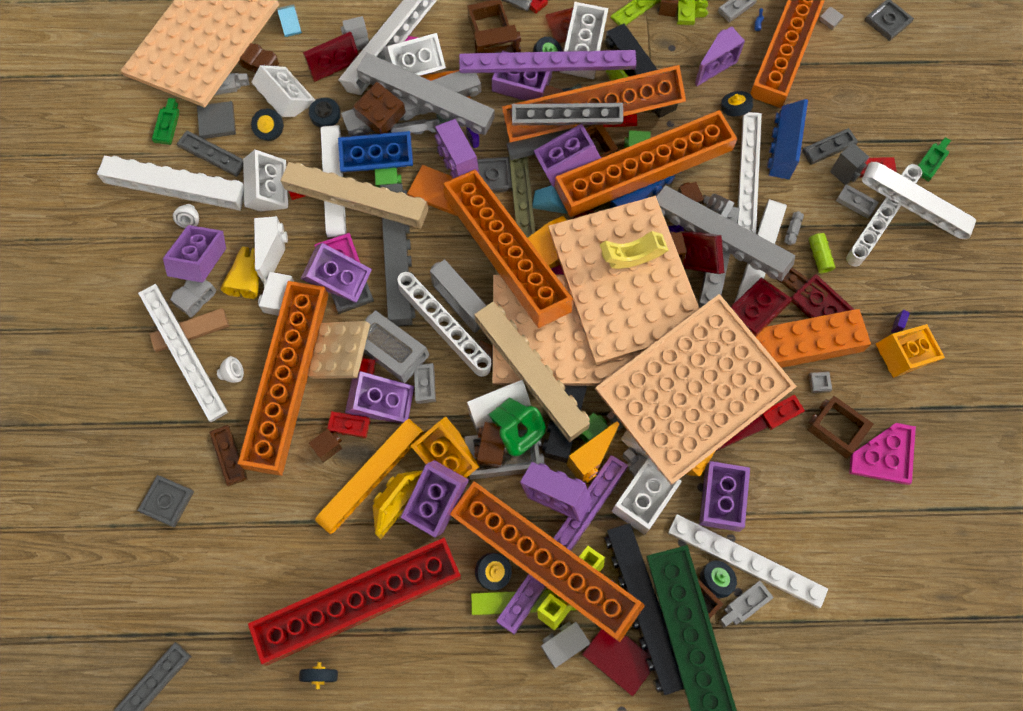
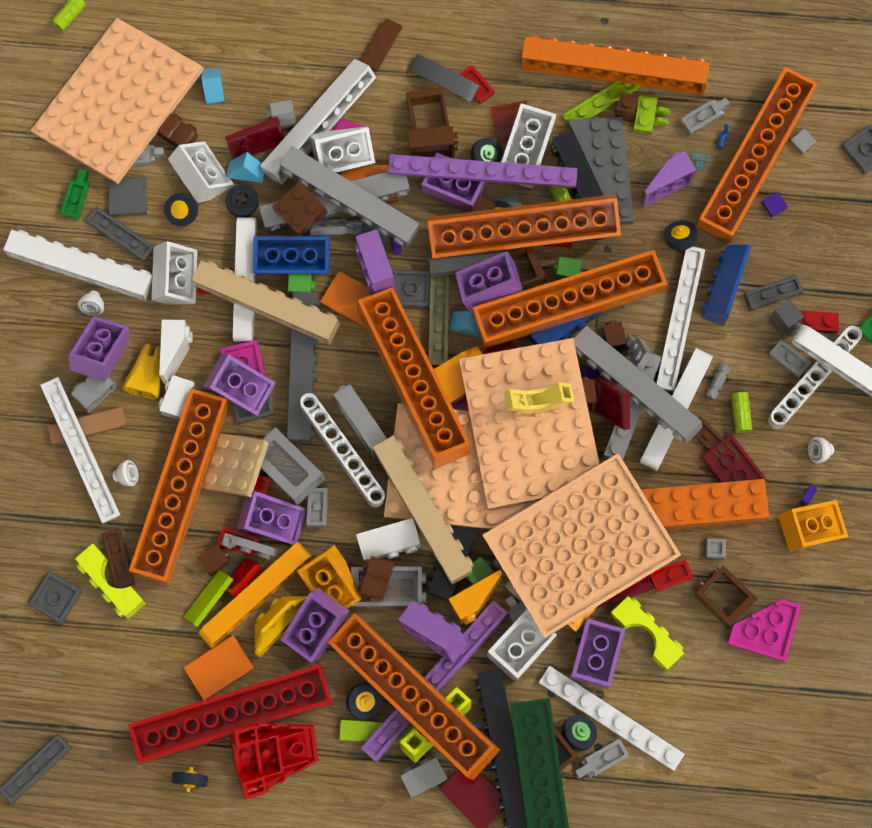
camera: 10 degrees right, 5 degrees up
green piece [488,398,546,456] -> none
light grey brick [512,103,623,126] -> none
dark red tile [731,277,792,337] -> none
none -> neon yellow arch [75,544,146,619]
none -> orange tile [183,635,255,700]
none -> lime tile [184,570,233,627]
none -> light grey hinge [222,533,277,559]
none -> medium azure slope [226,152,265,183]
none -> red plate [226,557,261,597]
none -> red wedge [230,724,318,800]
none -> dark grey wing [567,117,634,224]
none -> neon yellow arch [610,596,684,672]
none -> clear light blue tile [691,152,711,171]
none -> dark purple tile [761,192,788,218]
none -> white brick [808,437,834,464]

